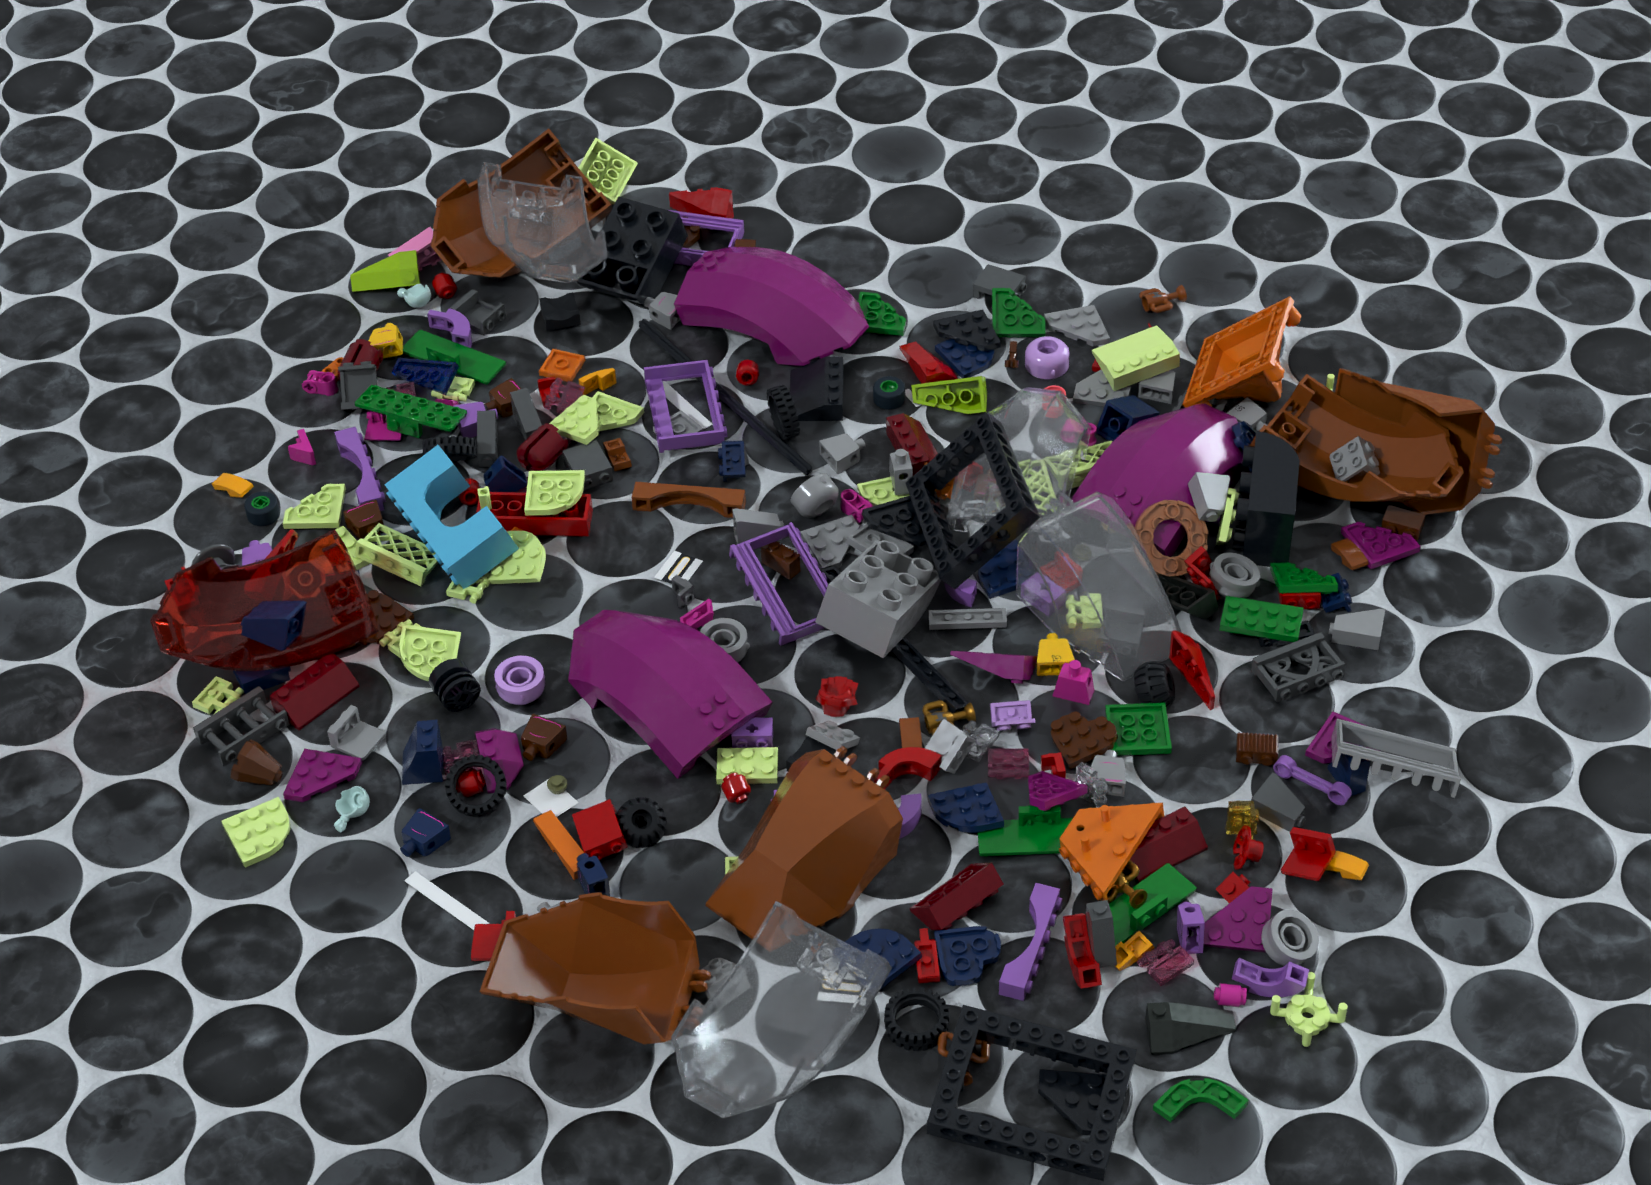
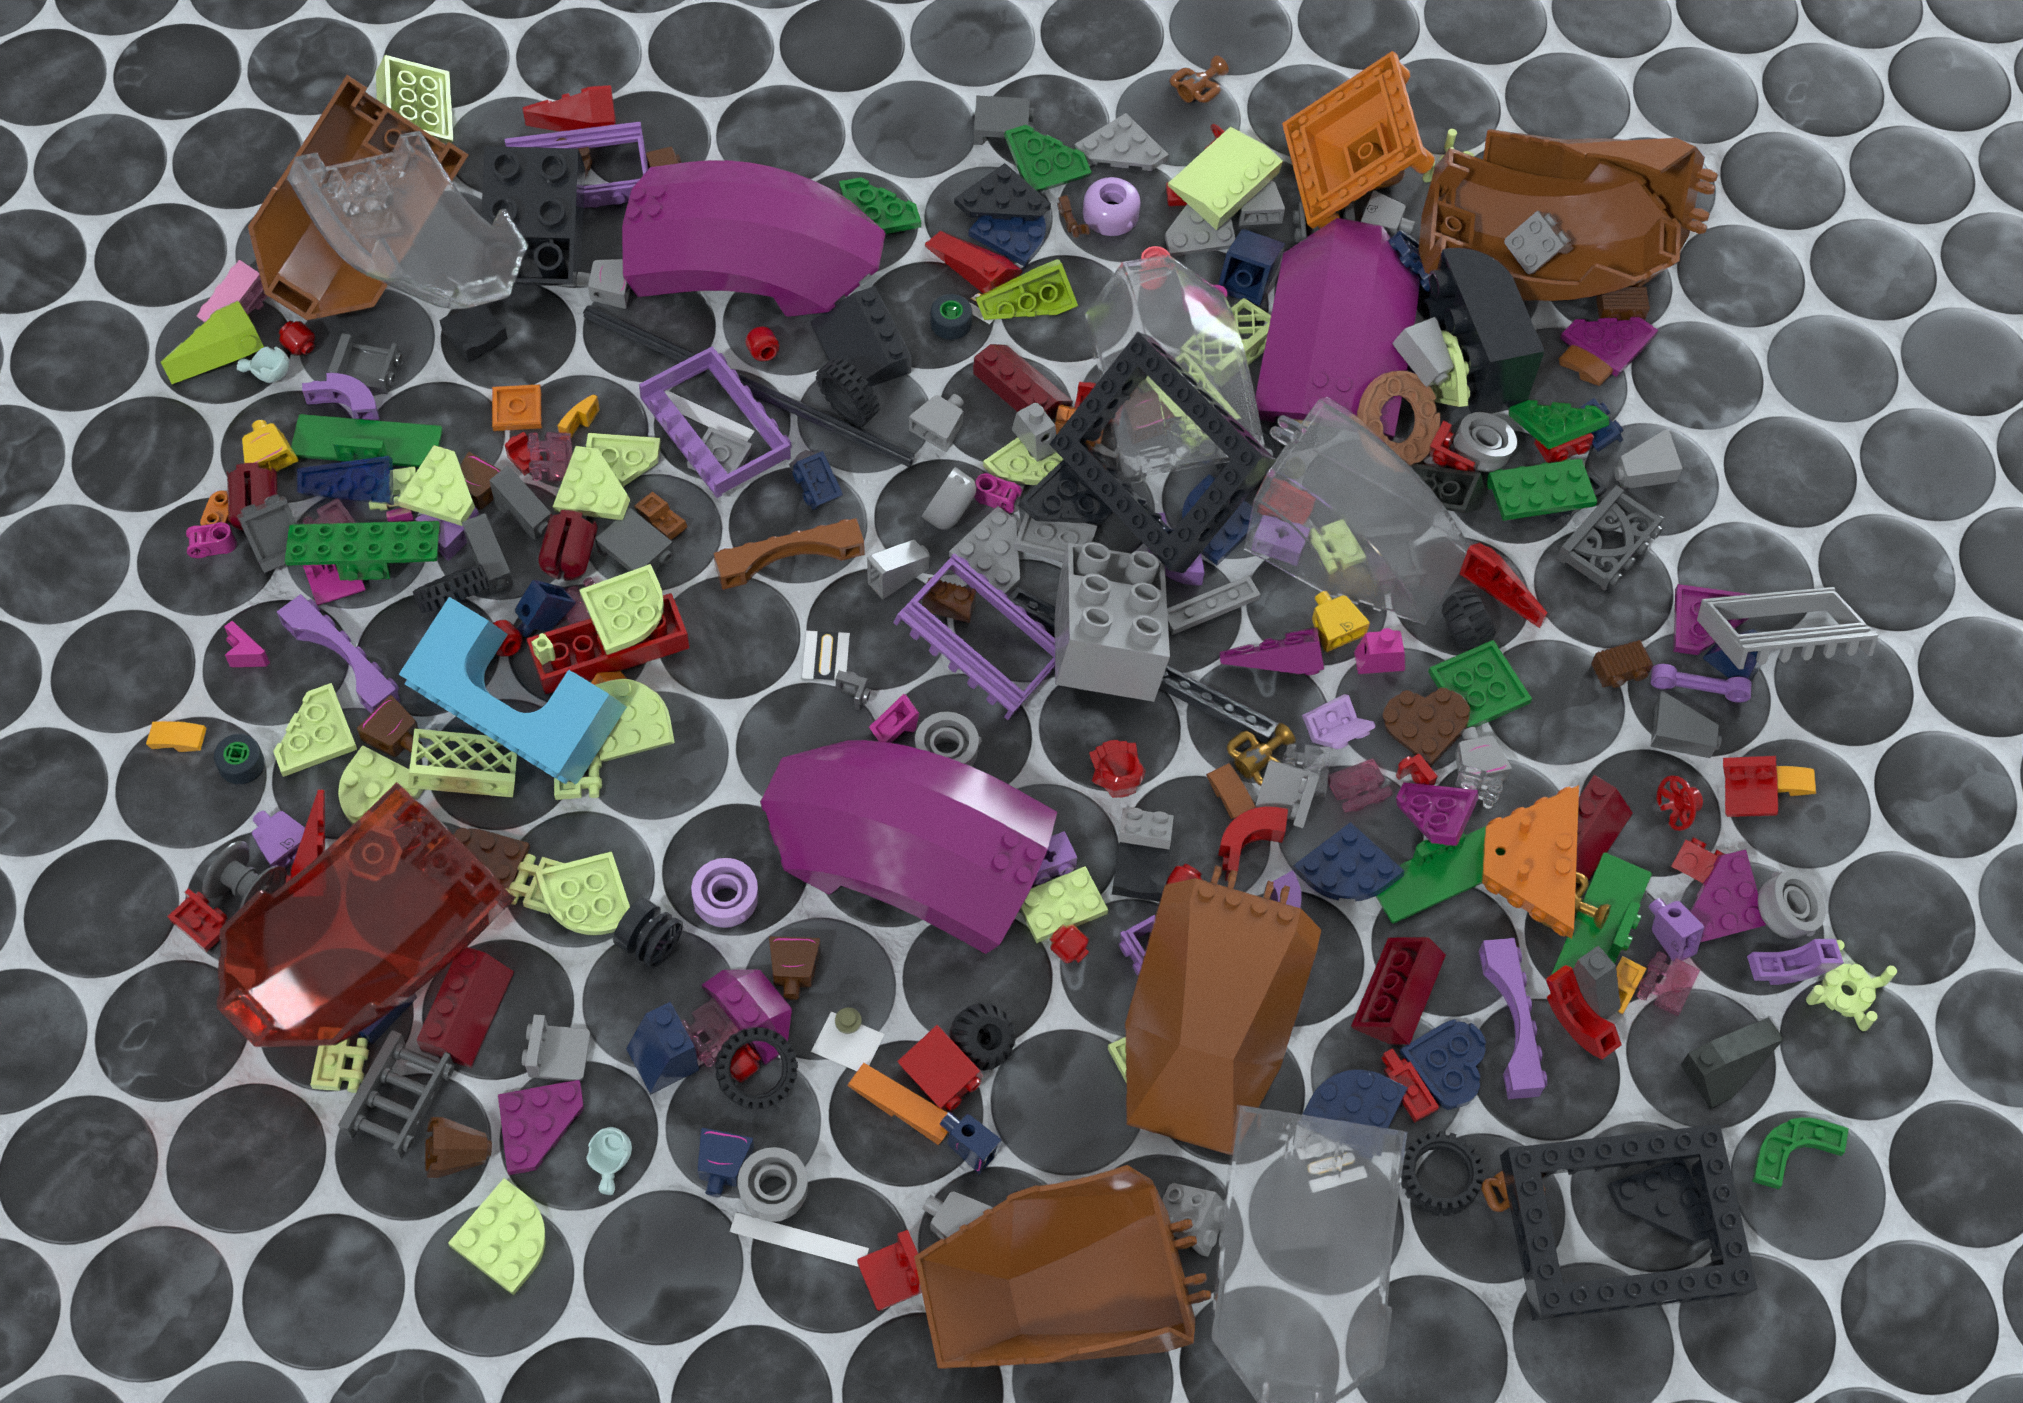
camera: 30 degrees left, 15 degrees up
dark blue slope [241,601,307,652] -> none
dark pink brick [1214,983,1247,1007] -> none
clear yellow bracket [1225,801,1259,839] -> none
none -> yellowish green plate [398,445,475,526]
none -> light grey piece [738,1147,808,1222]

